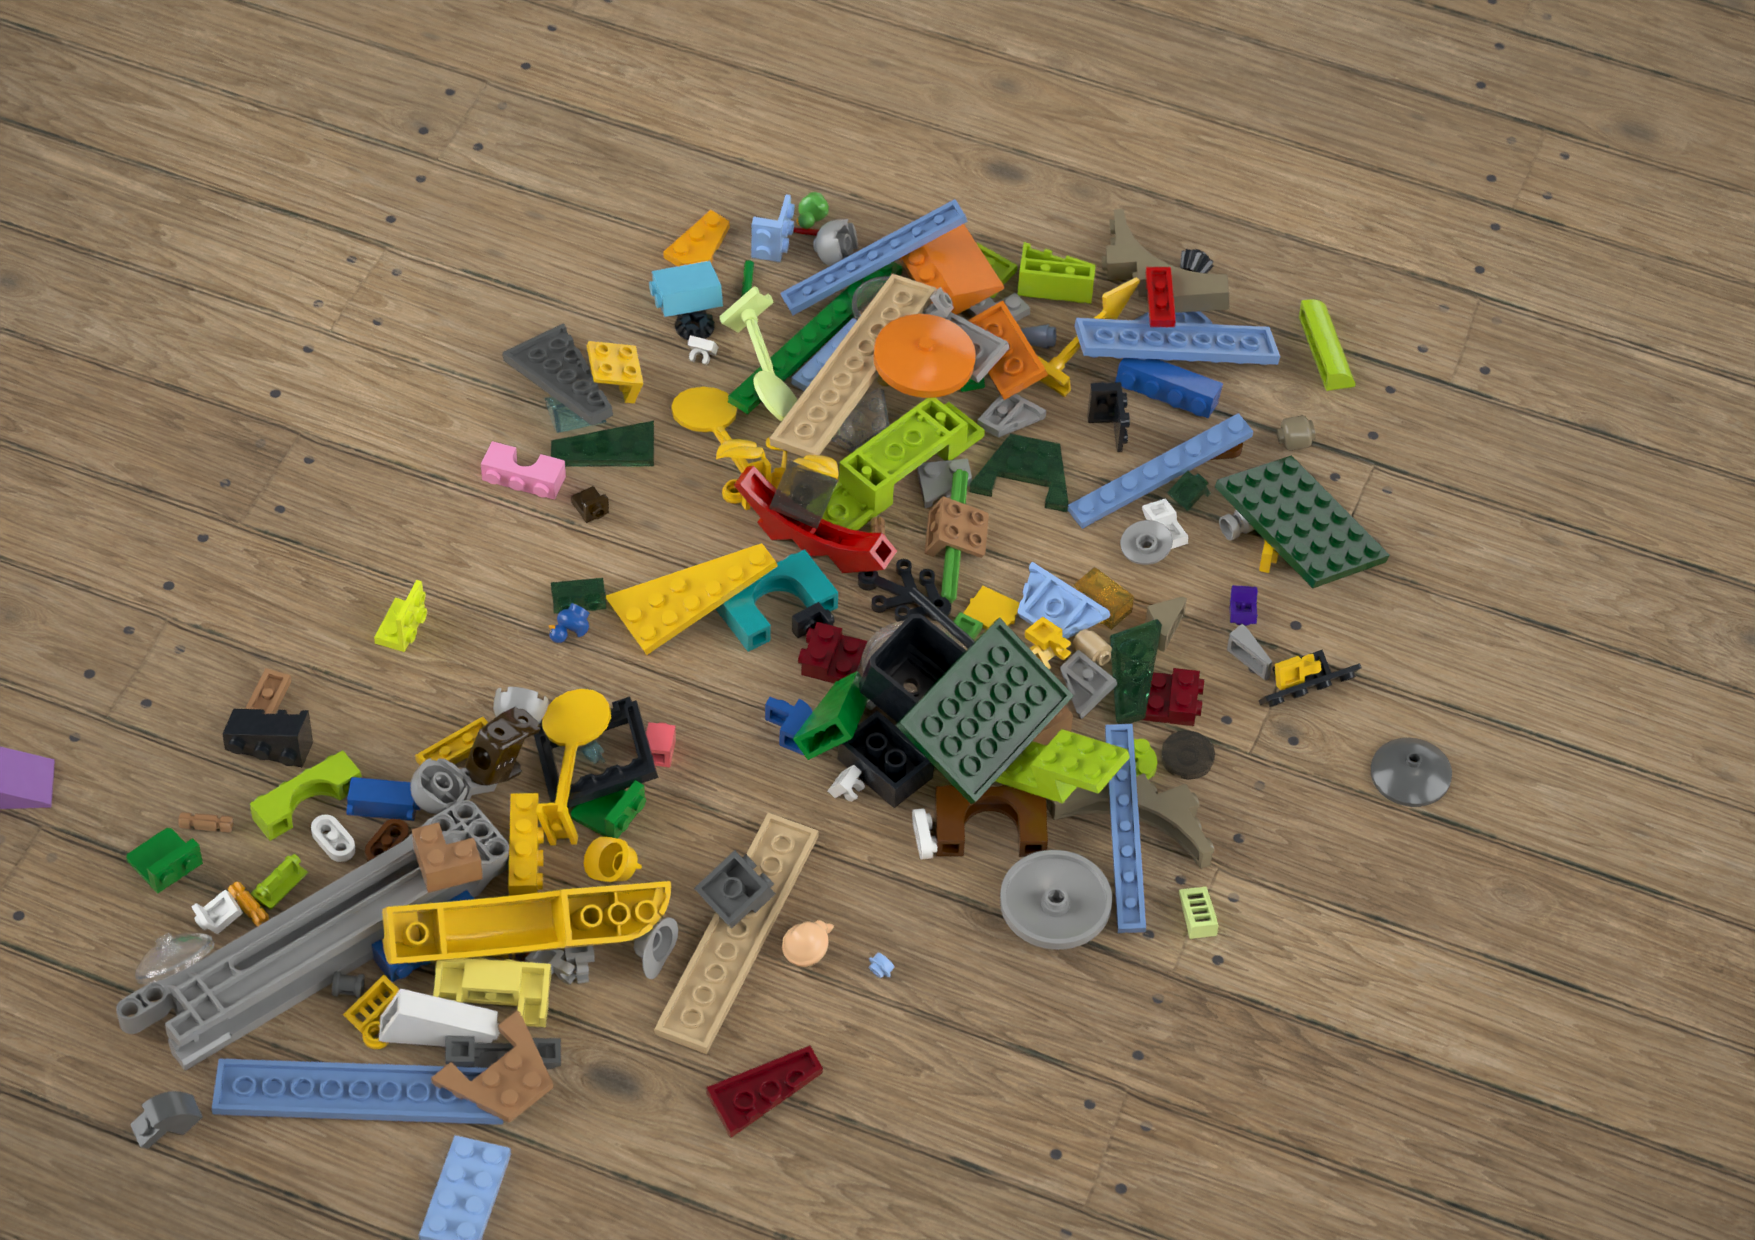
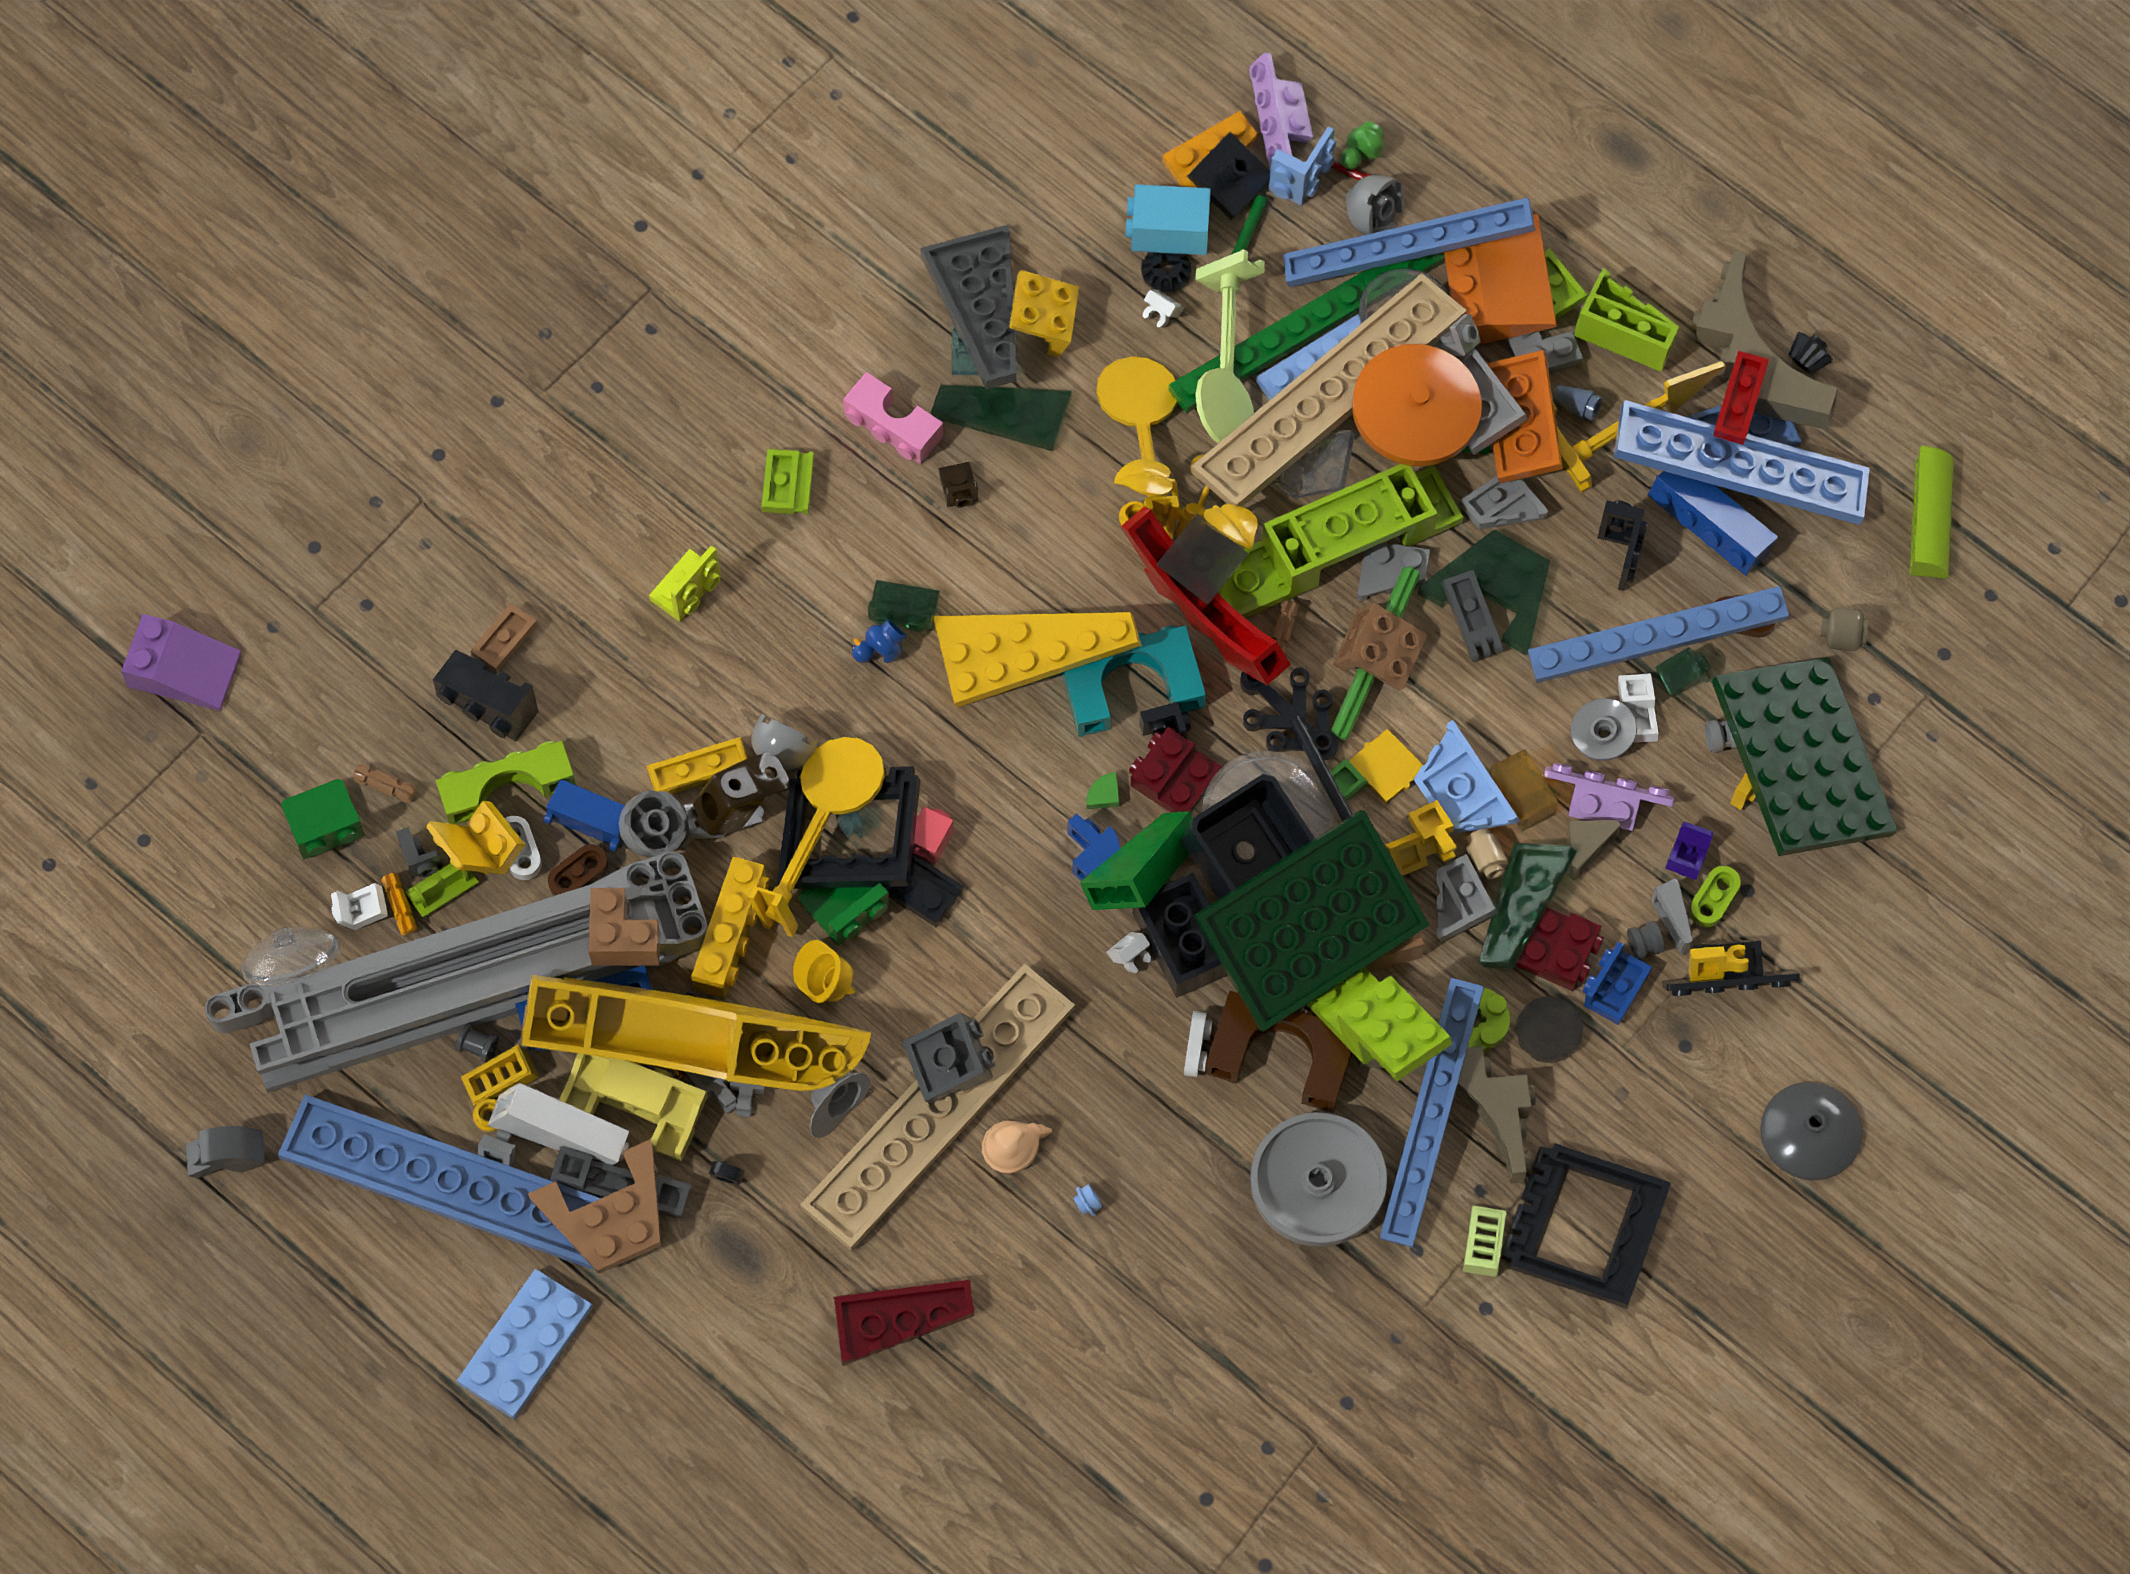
camera: 20 degrees right, 15 degrees up
none -> dark grey bracket [396,827,443,878]
none -> yellow bracket [426,801,526,875]
none -> light grey tile [478,1129,515,1167]
none -> black tile [709,1161,745,1185]
none -> lime plate [761,449,814,515]
none -> black plate [884,854,964,927]
none -> bright green tile [1086,772,1119,810]
none -> black tile [1186,132,1270,220]
none -> lavender bracket [1249,52,1313,169]
none -> dark grey hinge [1441,570,1503,662]
none -> black hinge [1500,1144,1671,1309]
none -> lavender bracket [1544,763,1674,831]
none -> blue bracket [1582,941,1652,1025]
none -> dark grey wheel [1627,921,1664,960]
none -> lime plate [1689,866,1741,928]

